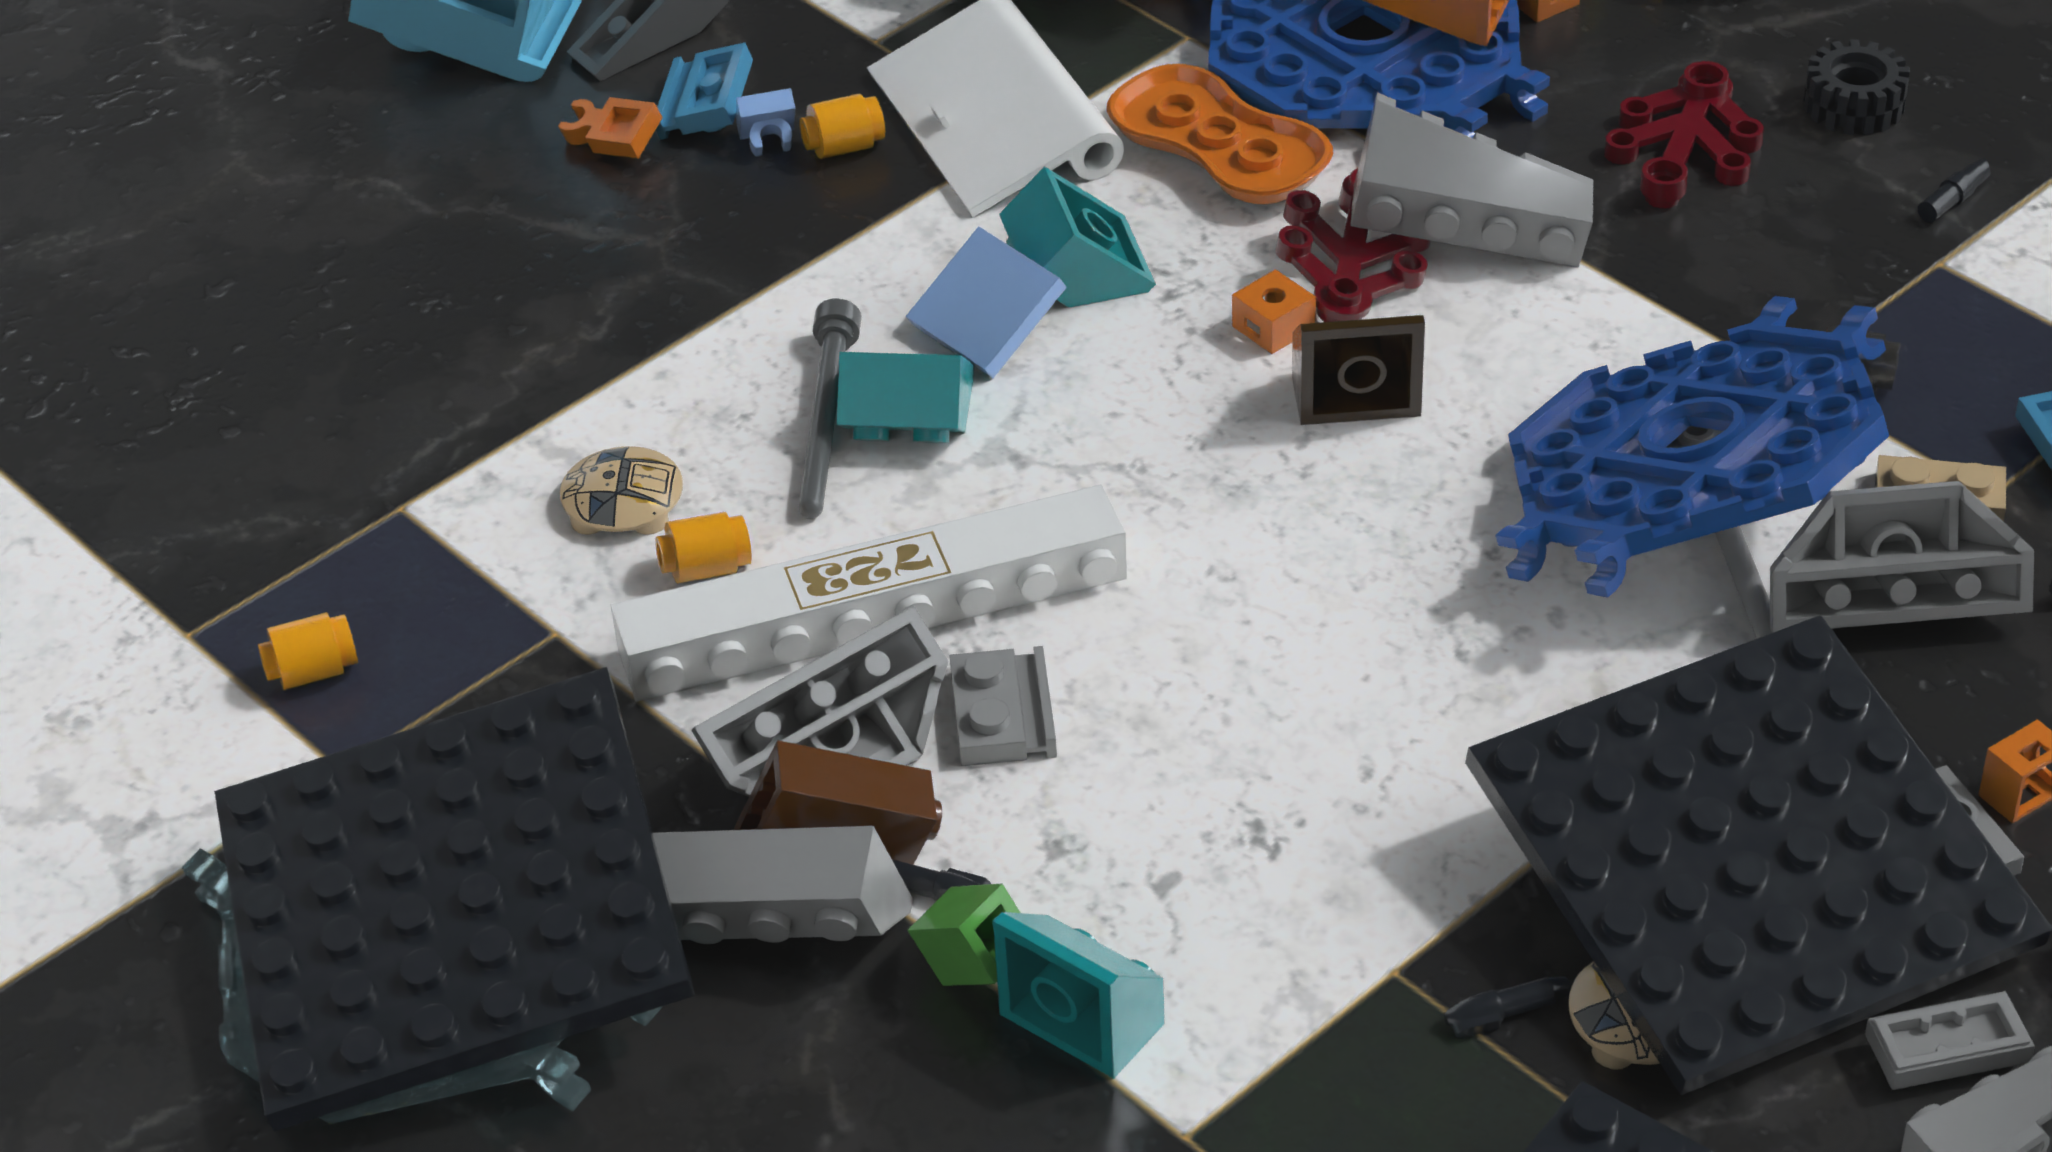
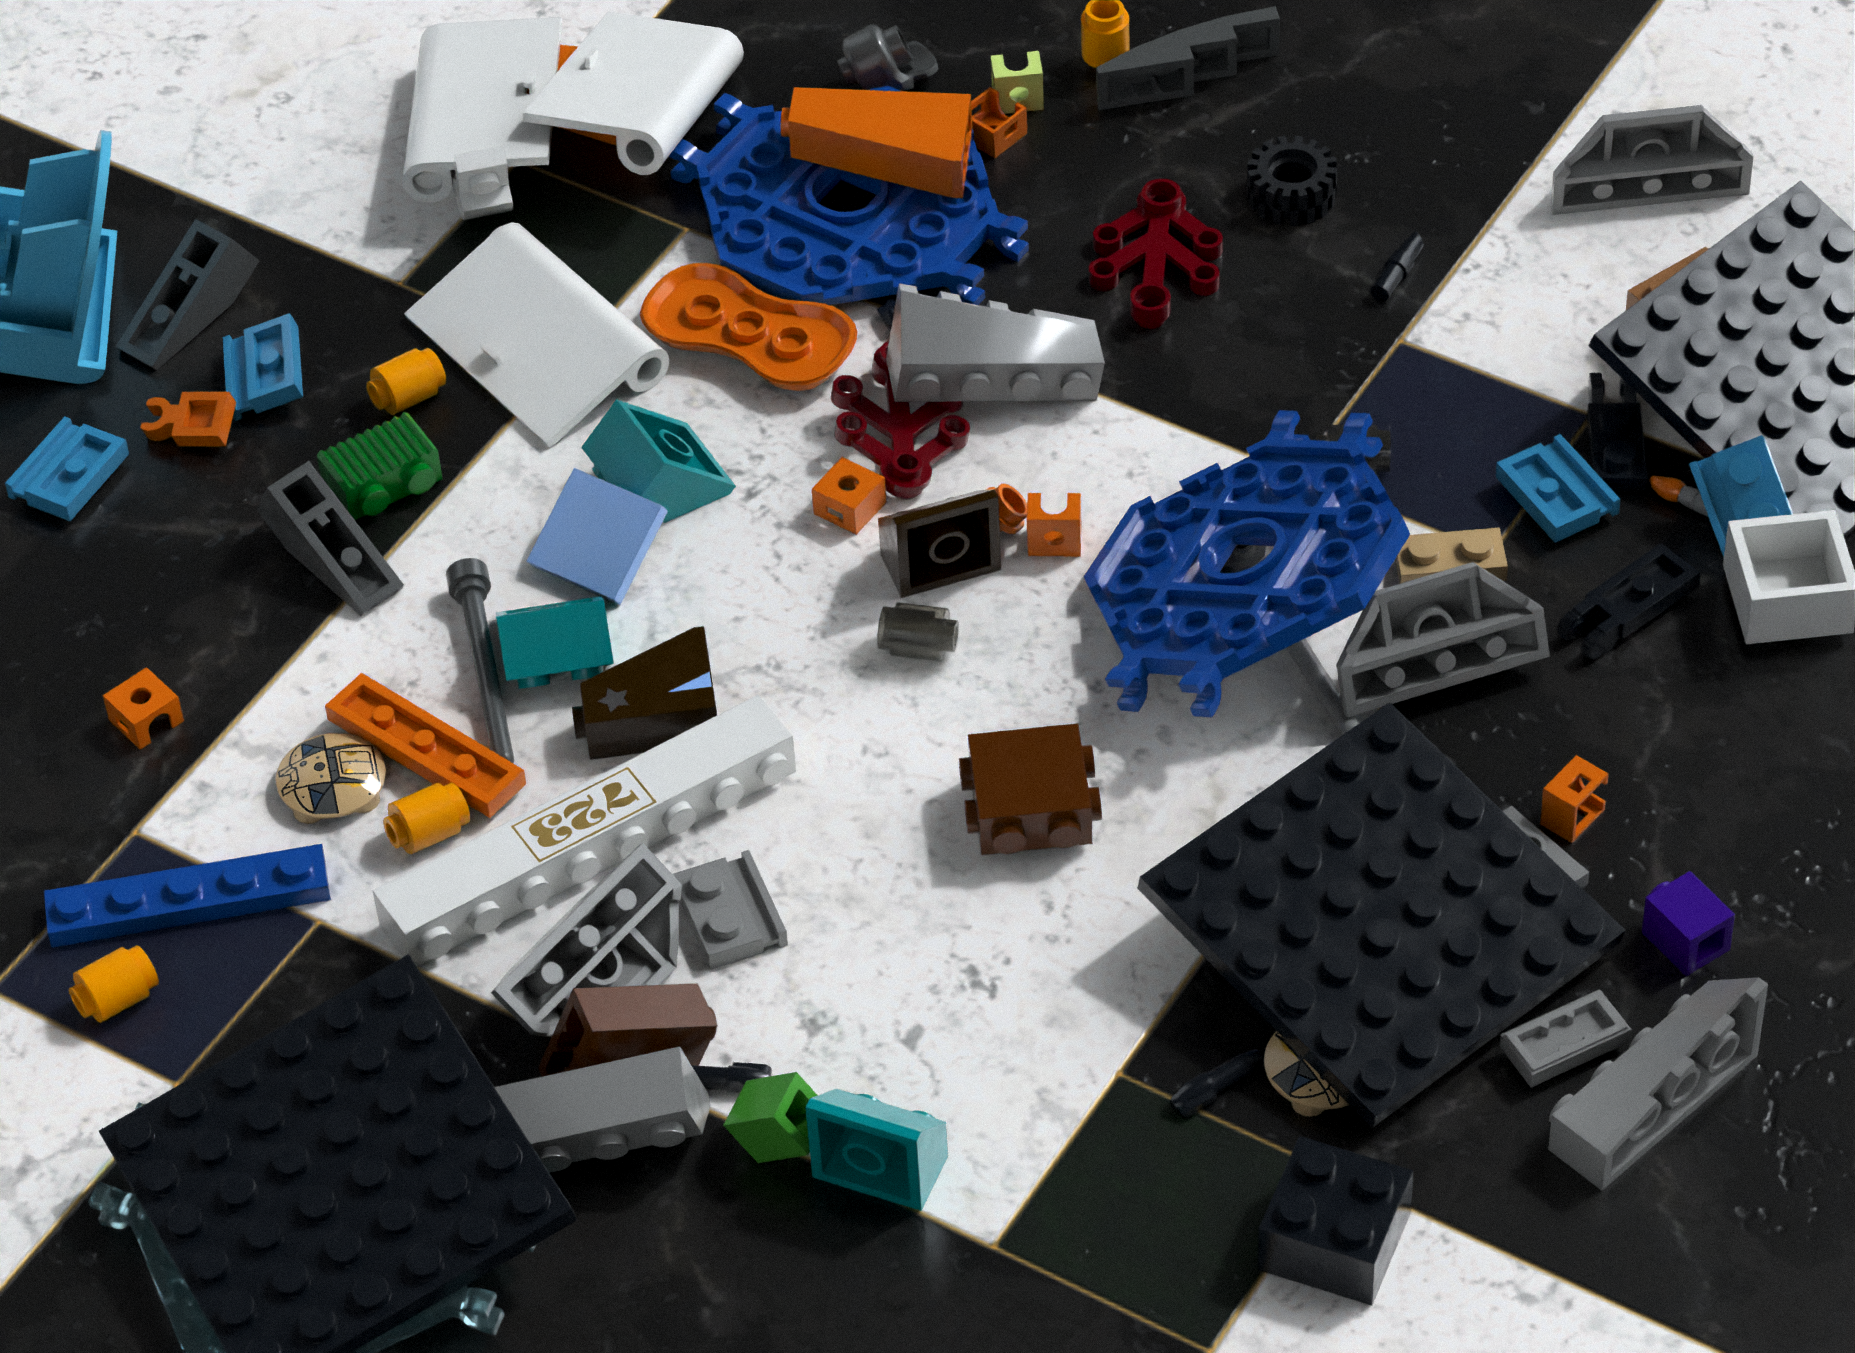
camera: 15 degrees left, 5 degrees up
light blue tile [736,88,795,156] -> none
none -> dark azure plate [5,416,129,521]
none -> blue plate [44,844,331,947]
none -> orange piece [102,667,184,750]
none -> dark grey slope [257,461,404,616]
none -> green brick [317,412,443,520]
none -> orange plate [325,673,526,818]
none -> dark brown slope [572,626,717,760]
none -> clear smoke brick [877,602,959,662]
none -> reddish brown brick [959,723,1102,855]
none -> orange plate [986,483,1027,534]
none -> orange piece [1027,493,1082,557]

